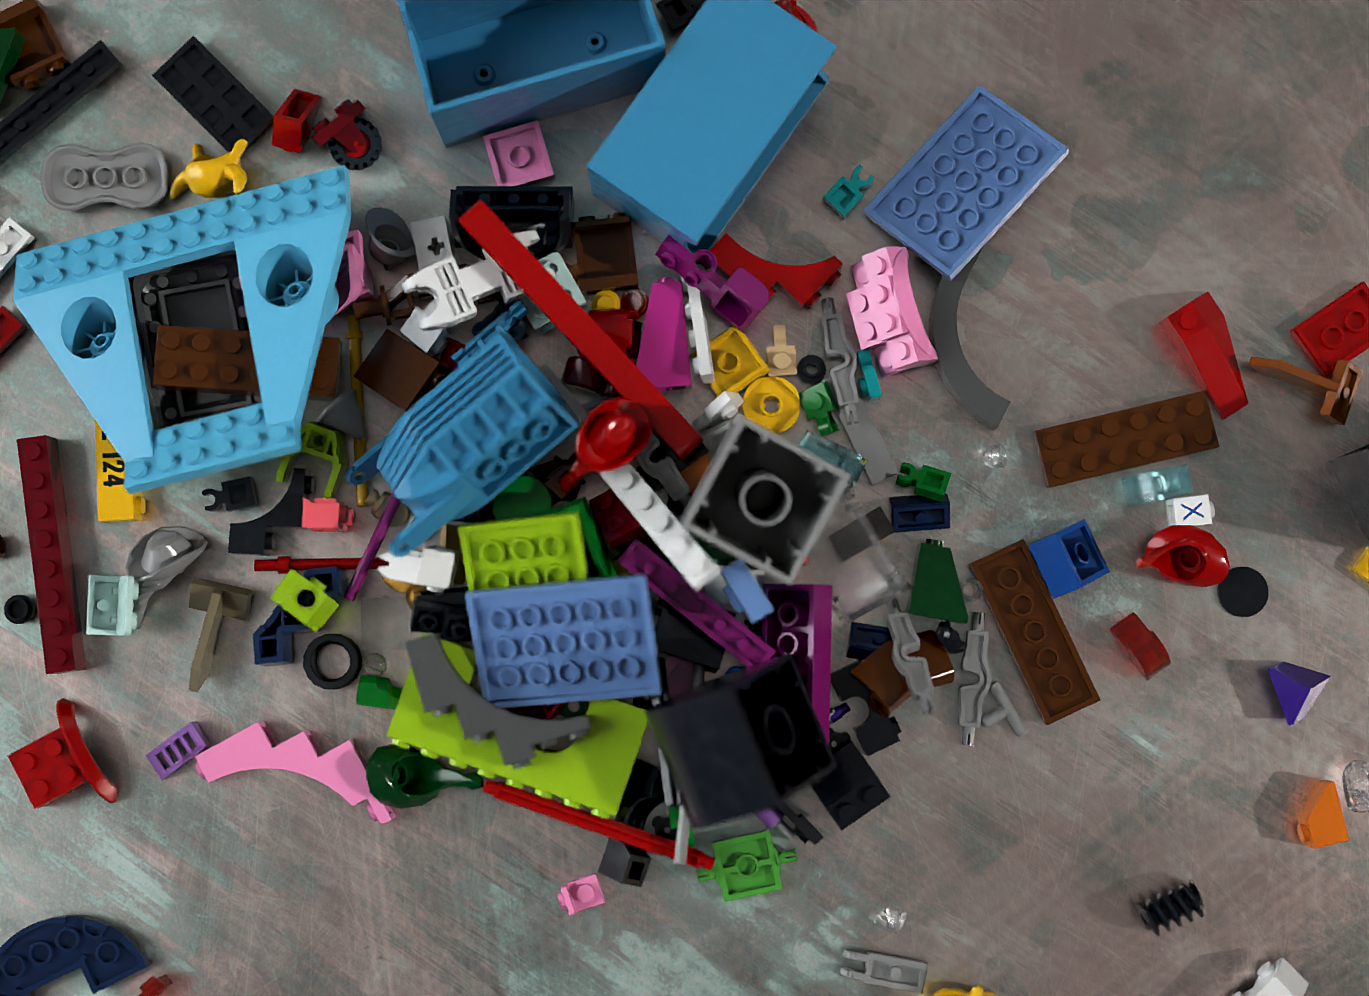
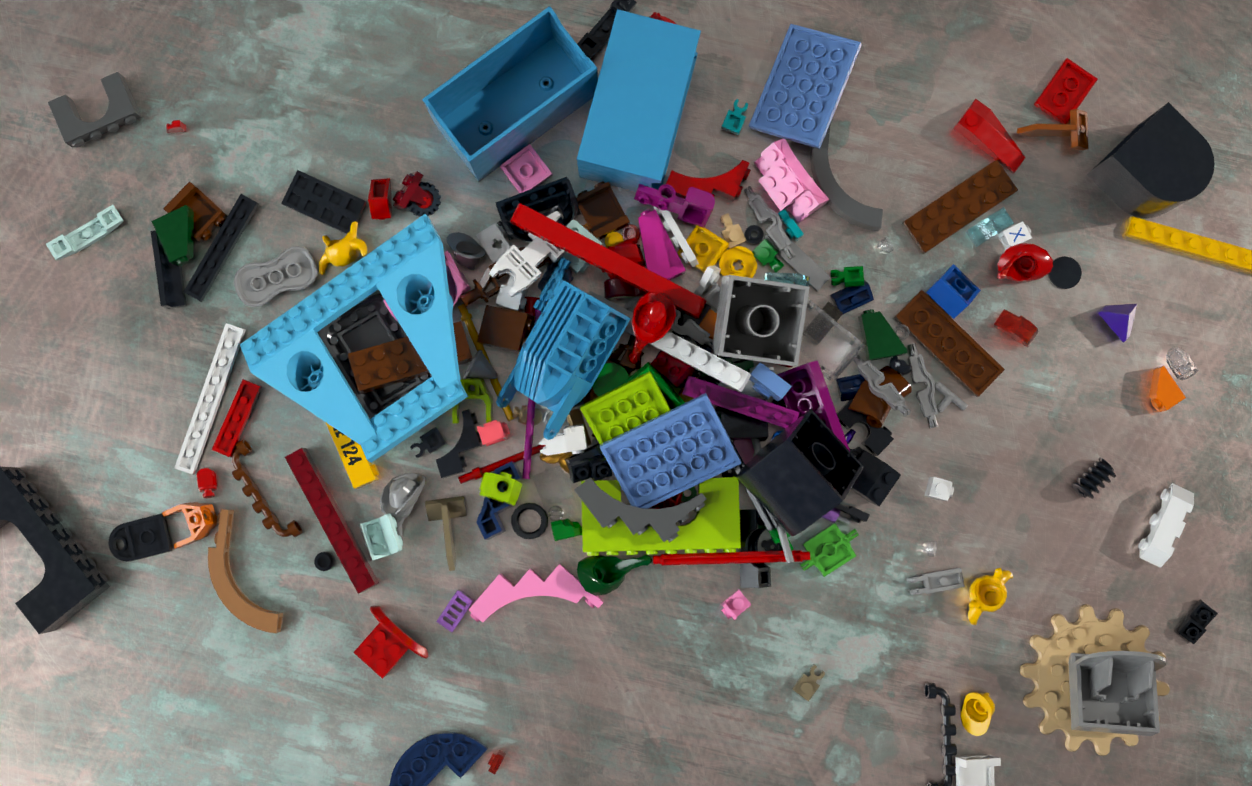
camera: 20 degrees left, 0 degrees up
none -> white brick [924,477,954,501]

